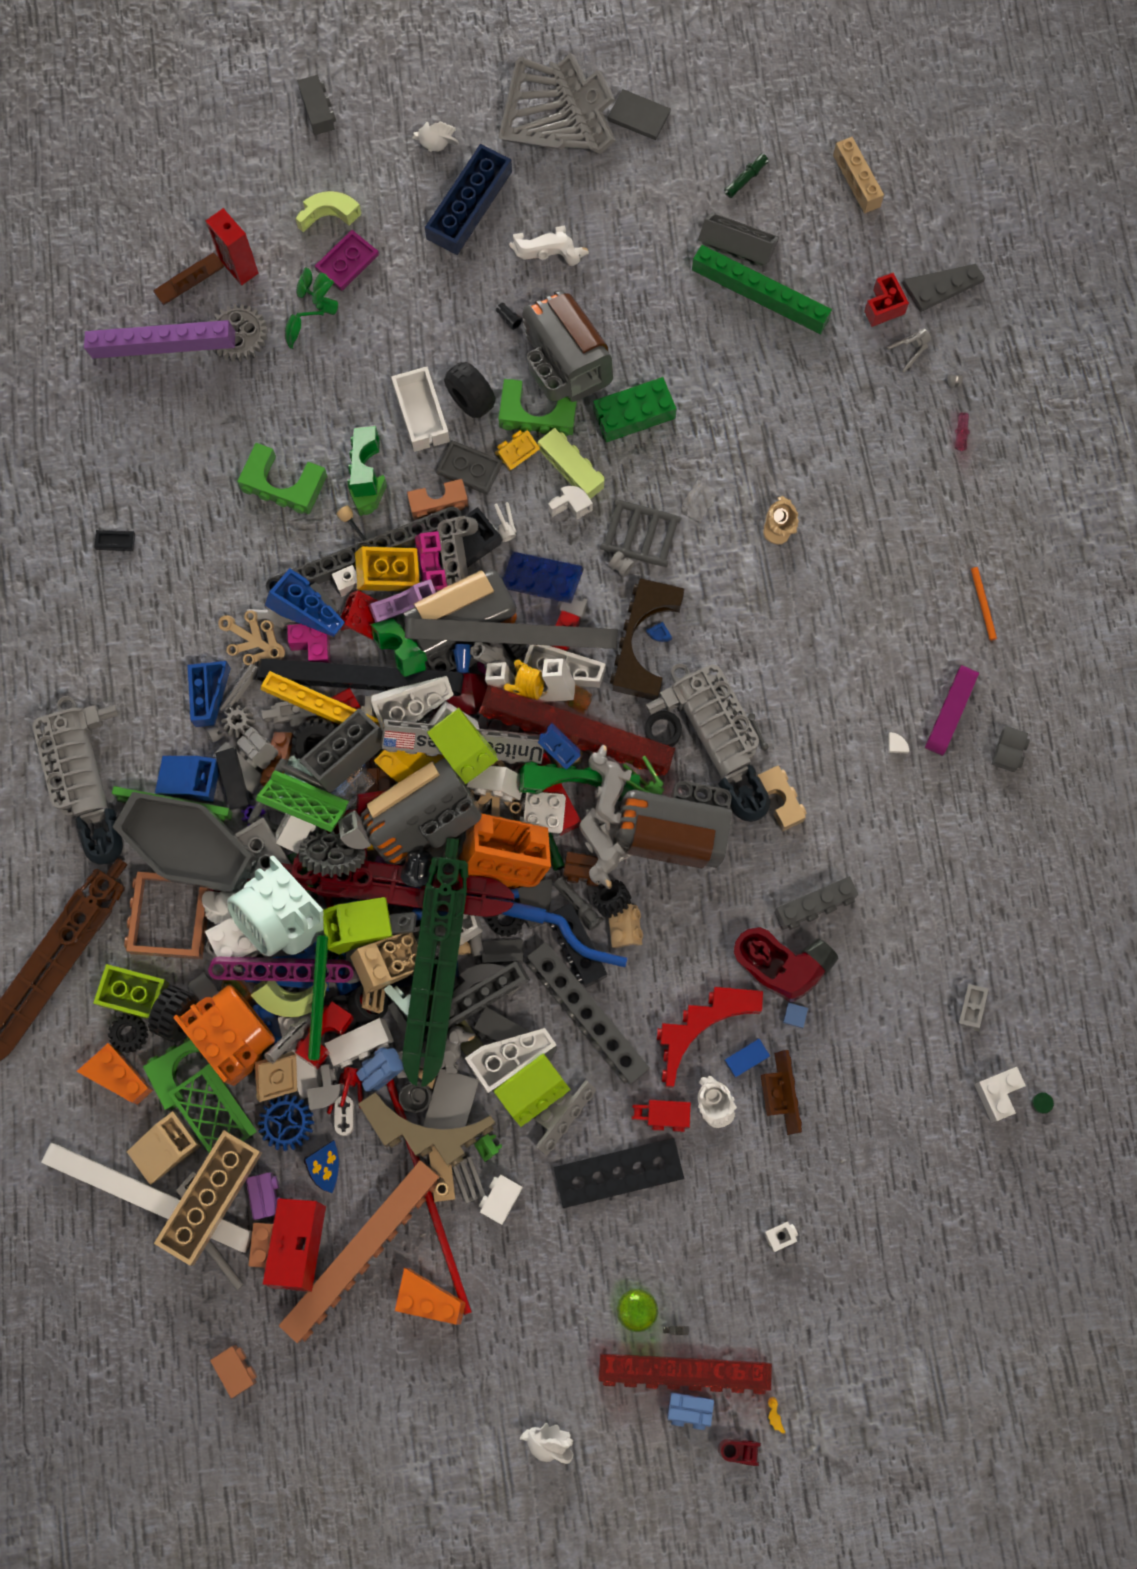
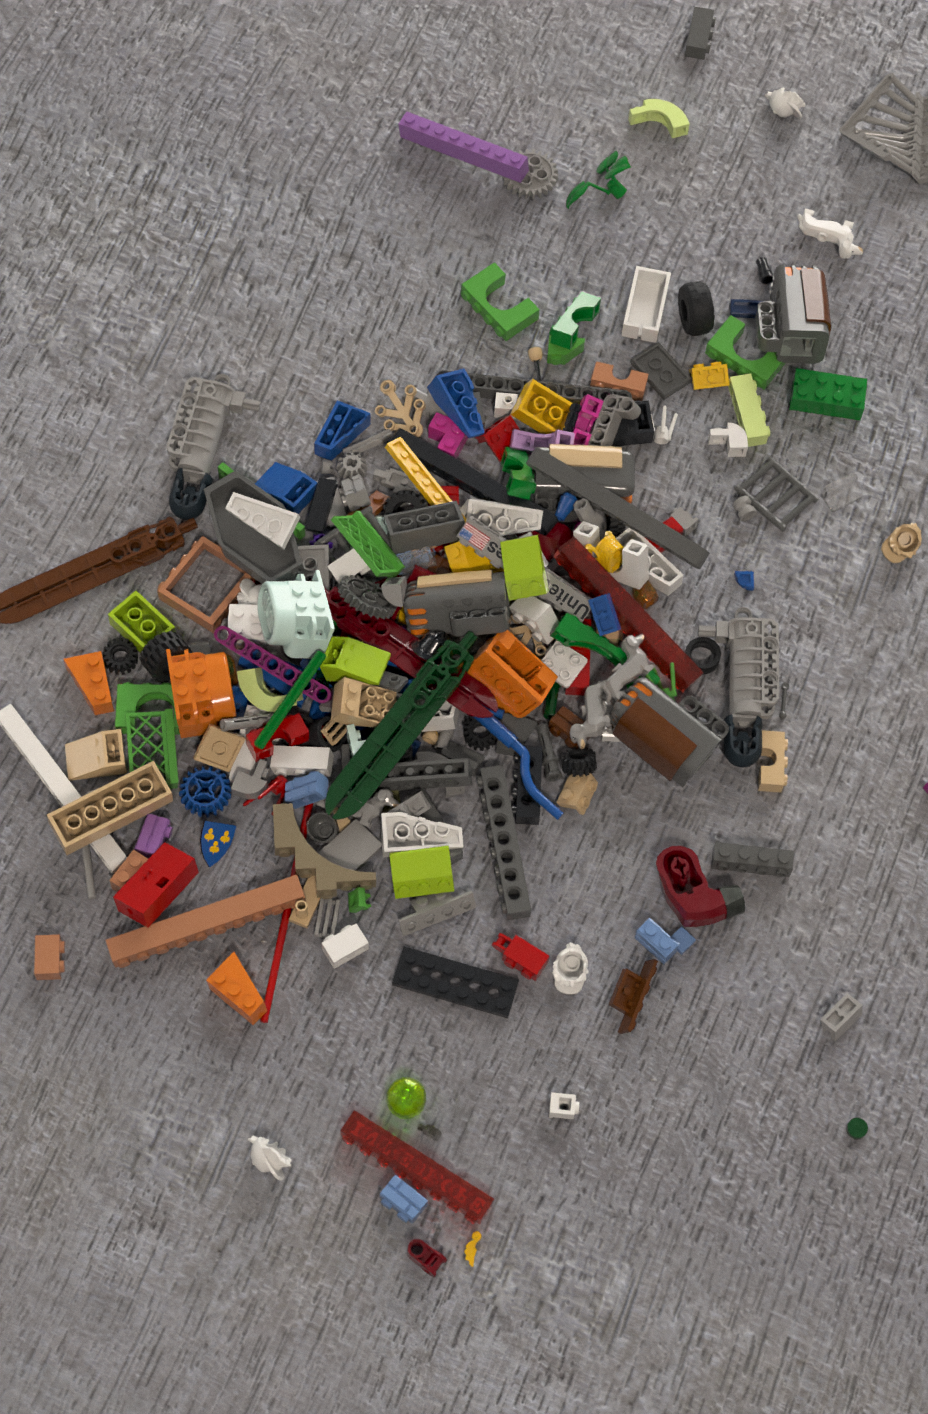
camera: 25 degrees right, 10 degrees down
black tile [94,530,135,551] -> none
reddish brown bracket [153,253,224,306] -> none
red brick [205,208,259,286] -> none
magenta plate [314,230,379,291] -> none
white beam [334,1096,354,1136] -> none
dark blue brick [425,144,512,255] -> none
clear blue plate [502,552,584,603] -> none
dark brown arch [610,578,685,701] -> none
red arch [657,987,763,1088] -> none
blue tile [724,1039,770,1078] -> none
white tile [888,732,909,754] -> none
white brick [974,1067,1026,1123] -> none
none -> white wing [226,492,300,549]
none -> light grey slope [387,791,432,817]
none -> black axle [562,403,581,433]
none -> medium blue brick [635,918,679,964]
none -> dark blue tile [730,299,763,318]

